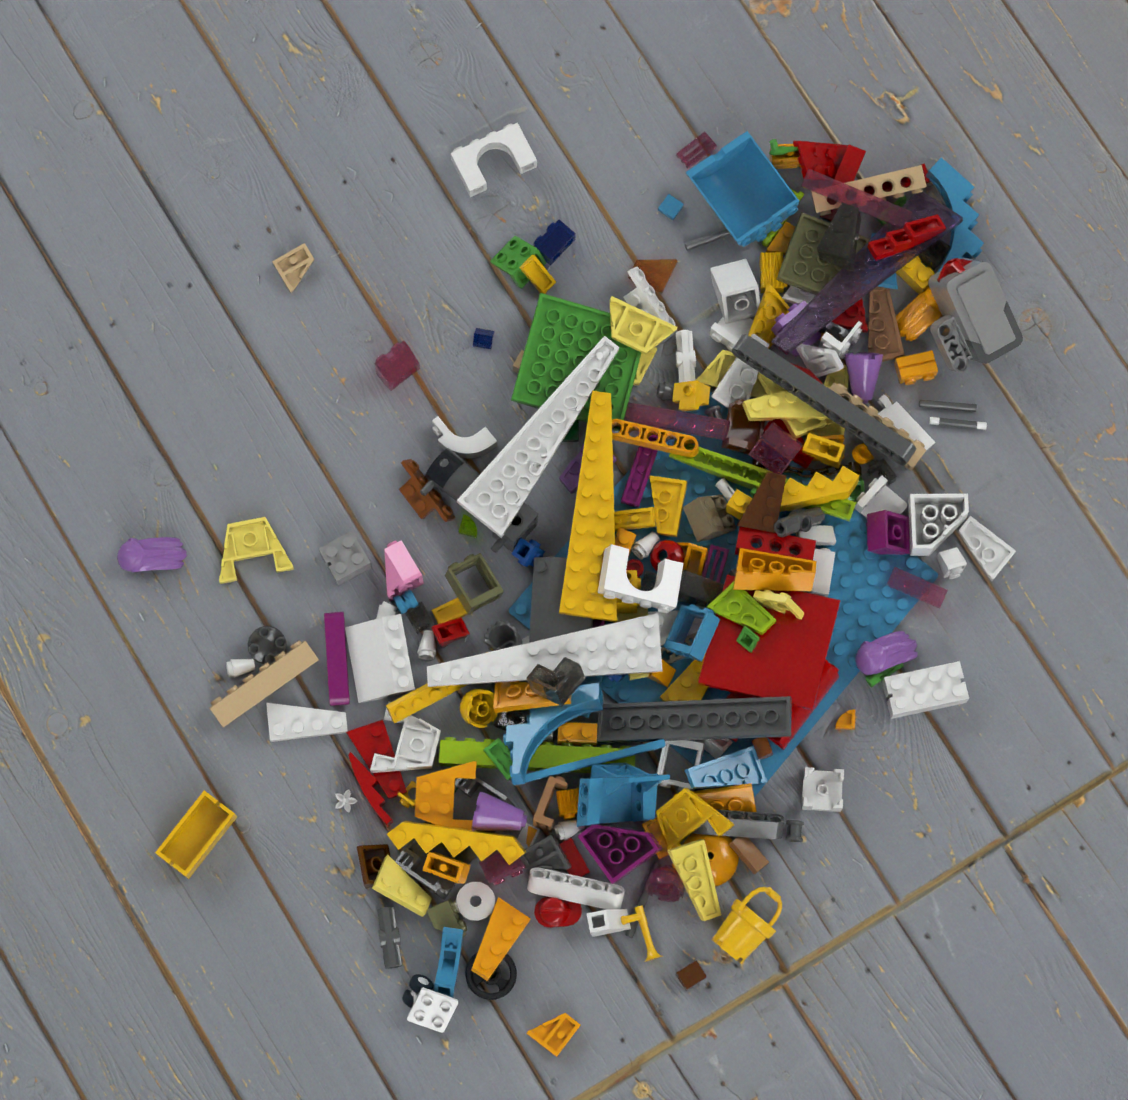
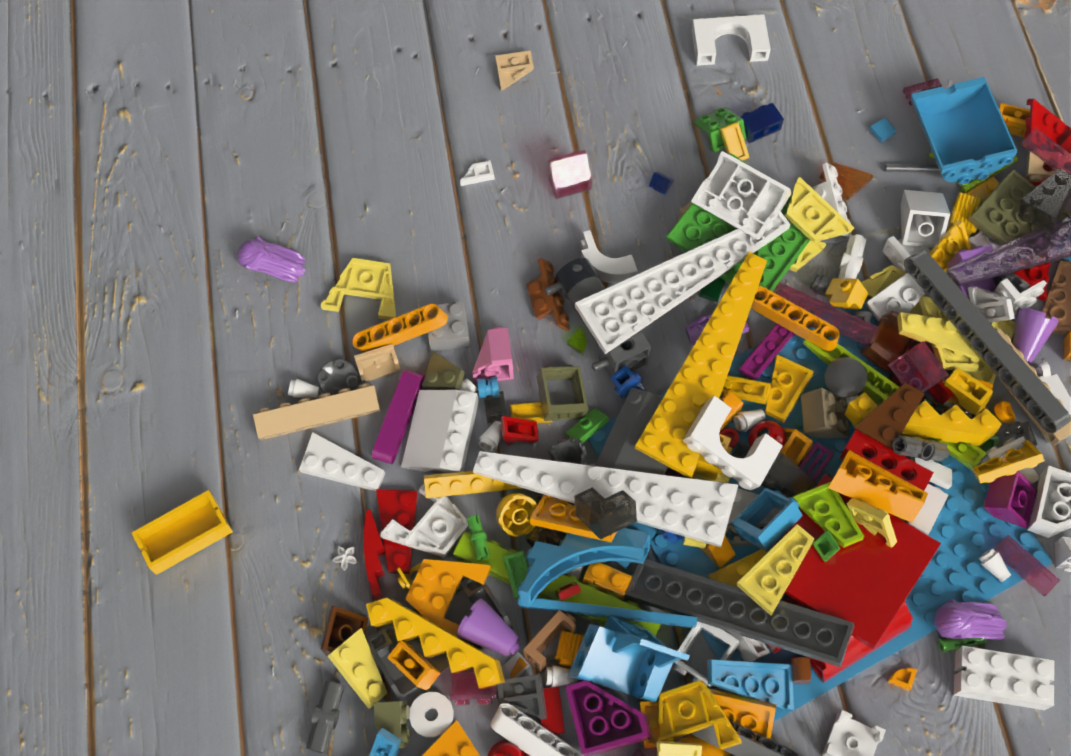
camera: 25 degrees right, 10 degrees down
bright green bar [769,139,798,156] -> none
none -> light orange beam [352,303,448,353]
none -> tan hinge [354,344,401,383]
none -> olive wing [422,352,465,390]
none -> white tile [460,160,495,186]
none -> bright green pin [466,515,490,560]
none -> red tile [555,582,582,601]
none -> bright green plate [565,408,610,444]
none -> white piece [691,151,791,240]
none -> light yellow wing [737,524,814,616]
none -> dark grey dish [825,357,867,398]
none -> yellow wing [972,440,1044,483]
none -> white cone [979,548,1011,582]

